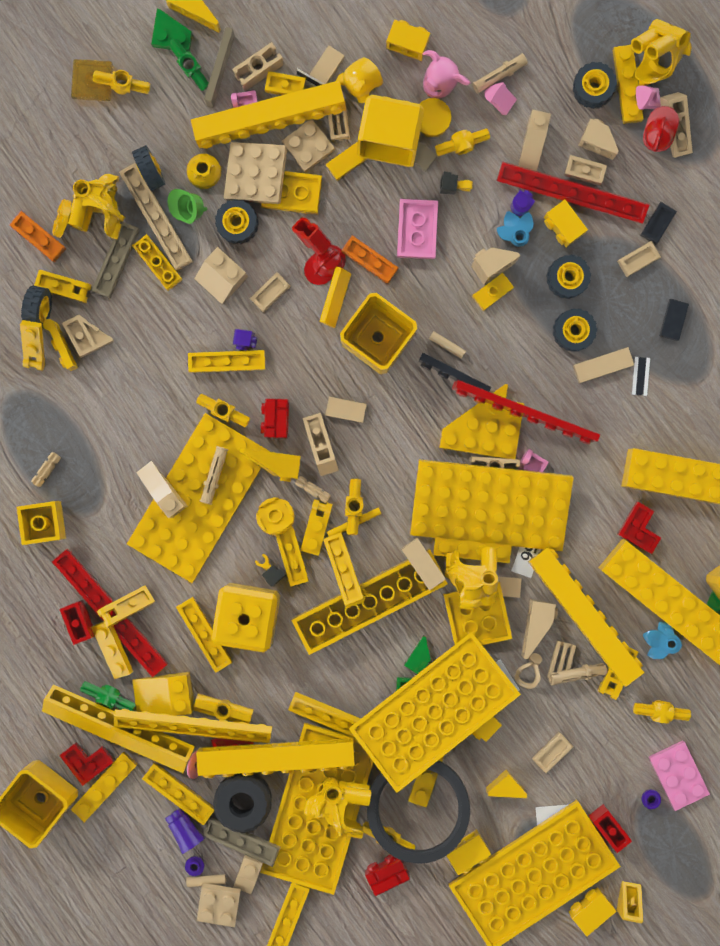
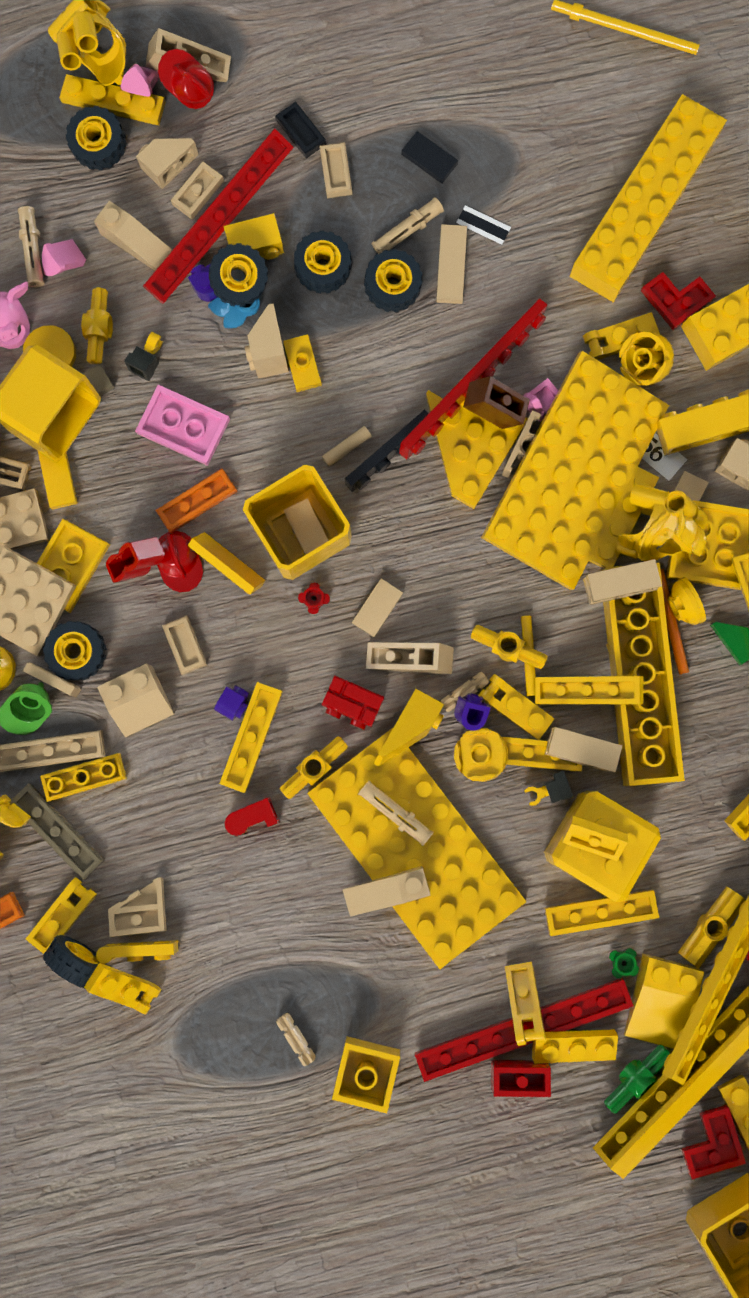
camera: 65 degrees left, 5 degrees down
none -> tan tile [23,662,81,697]
none -> black wheel [209,243,268,307]
none -> red leg [225,797,280,836]
none -> tan tile [283,498,328,555]
none -> red plate [298,582,330,614]
none -> tan pin [372,197,444,254]
none -> dark purple plate [454,693,491,731]
none -> reddish brown brick [463,376,530,429]
none -> tan piece [545,727,622,773]
none -> yellow plate [562,816,628,861]
none -> yellow plate [583,312,660,360]
none -> green plate [609,948,639,978]
none -> yellow cylinder [619,331,674,386]
none -> orange bar [660,569,689,675]
none -> yellow piece [668,577,706,625]

